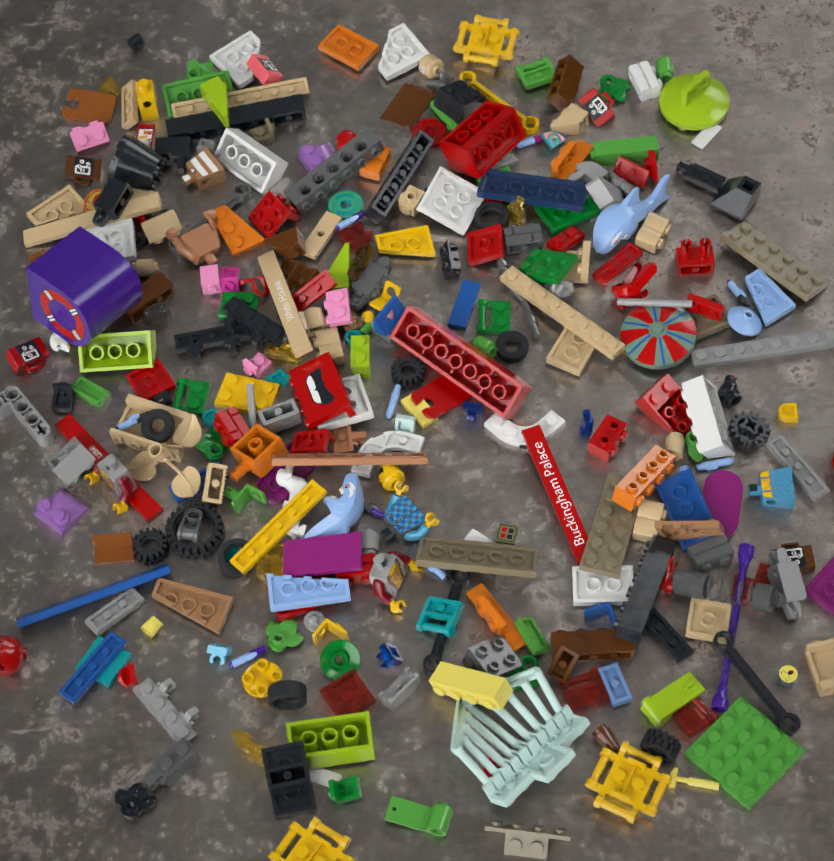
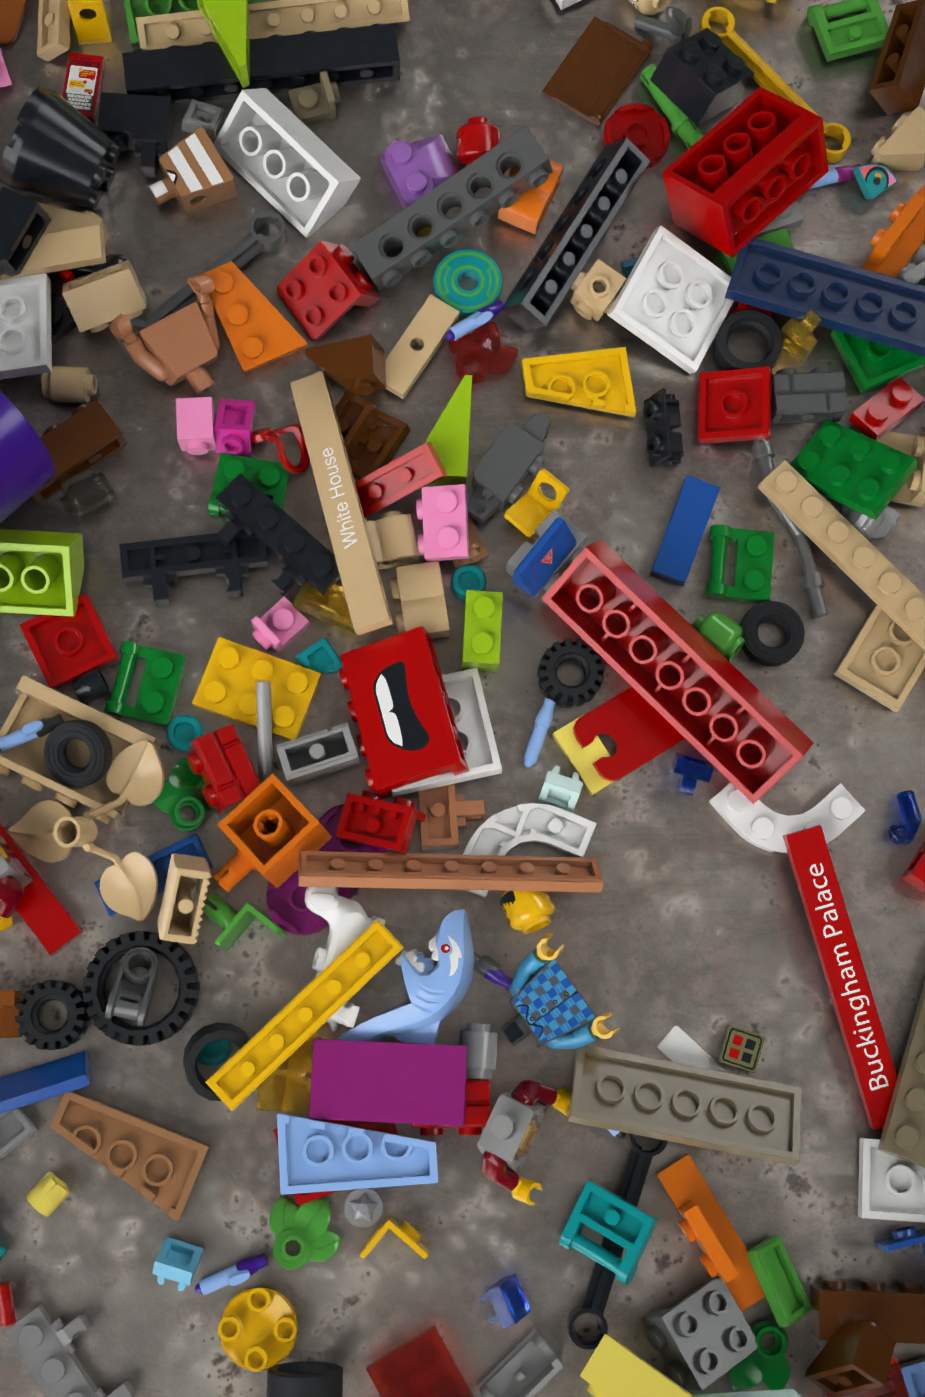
camera: 10 degrees left, 20 degrees up
green dish [320,640,360,681] -> none
dark brown hinge [347,244,374,282] -> none
arm [359,311,375,335] -> none

